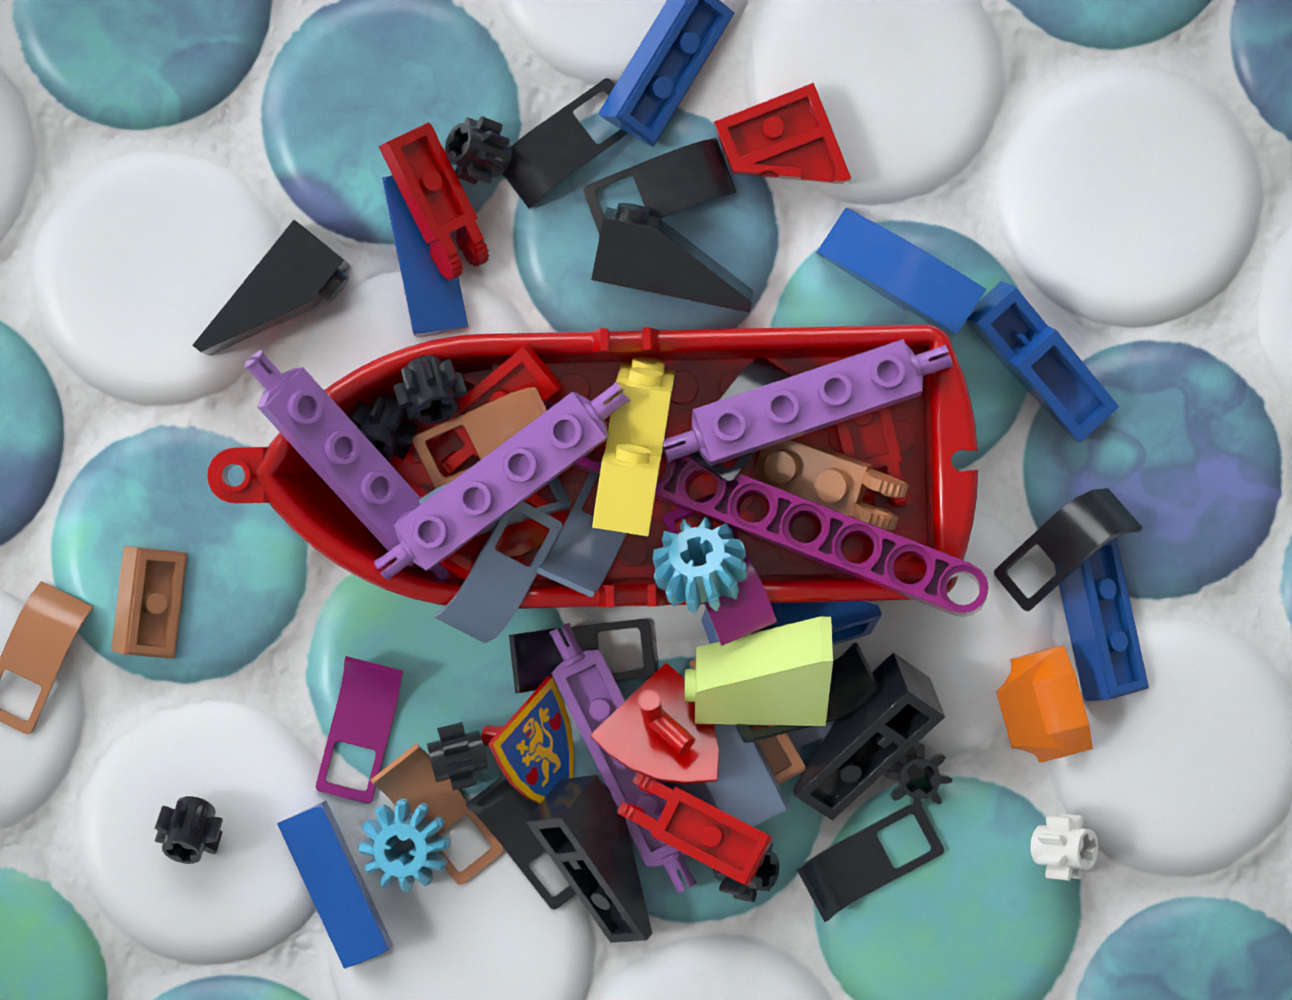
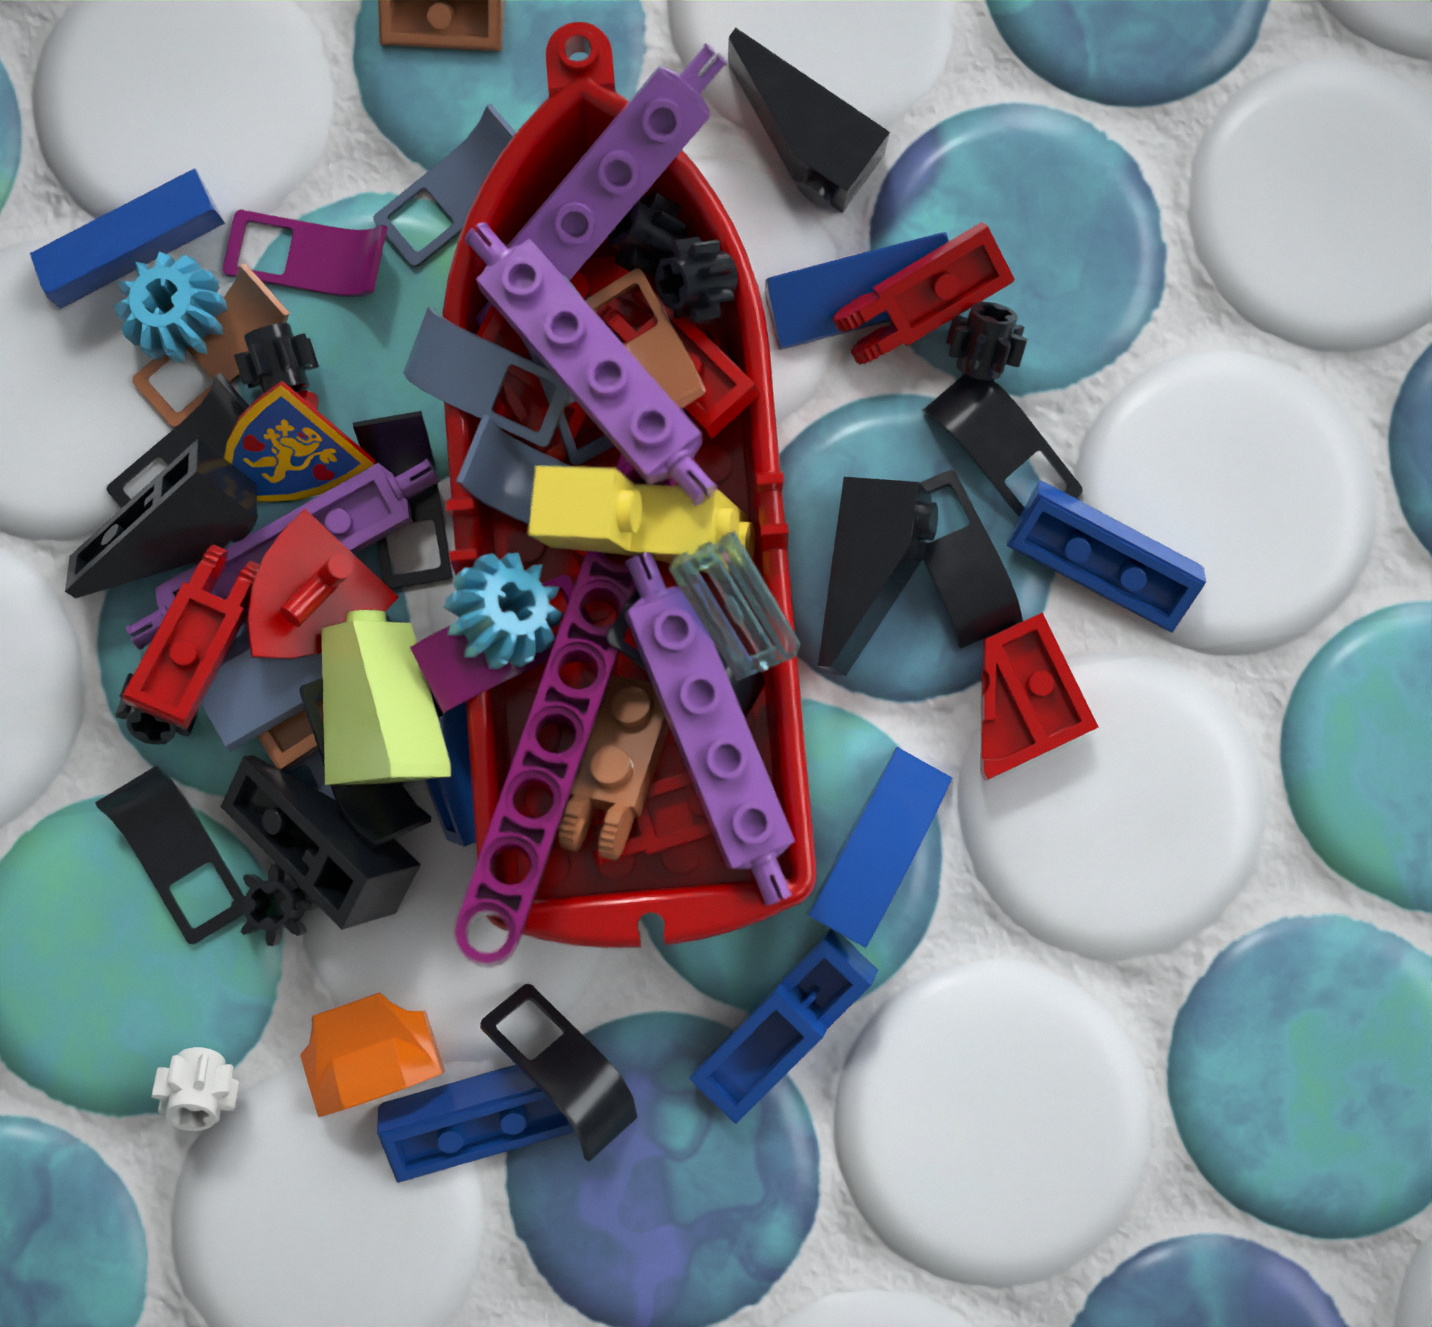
camera: 85 degrees right, 5 degrees down
black gear [154,796,223,864] -> none
none -> sand blue piece [373,104,516,267]
none -> clear light blue tile [669,531,801,681]

